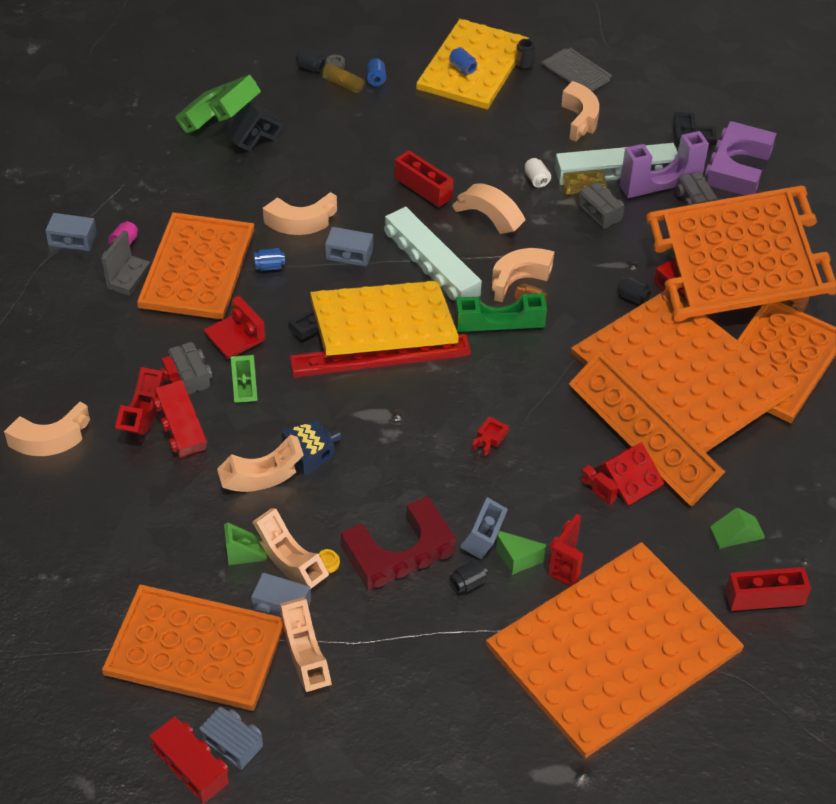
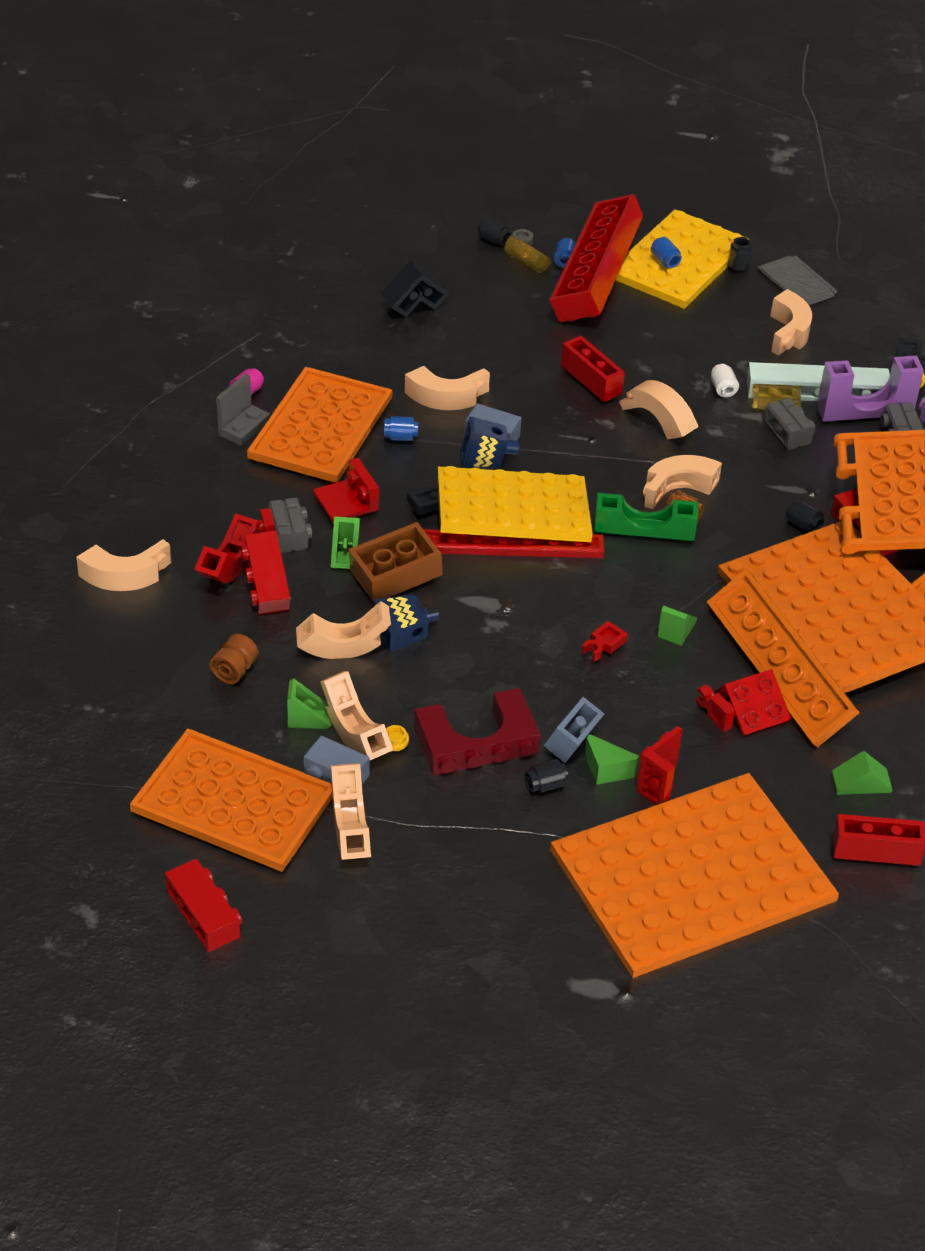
camera: 10 degrees right, 5 degrees down
sand blue brick [45,213,97,251] -> none
bright green arch [175,74,261,133] -> none
sand blue brick [199,706,263,770] -> none
light aqua brick [384,207,482,302] -> none
none -> dark orange wheel [209,634,259,684]
none -> dark orange brick [348,522,443,603]
none -> dark blue torso [460,417,519,468]
none -> red brick [550,194,643,322]
none -> bright green slope [658,606,697,646]

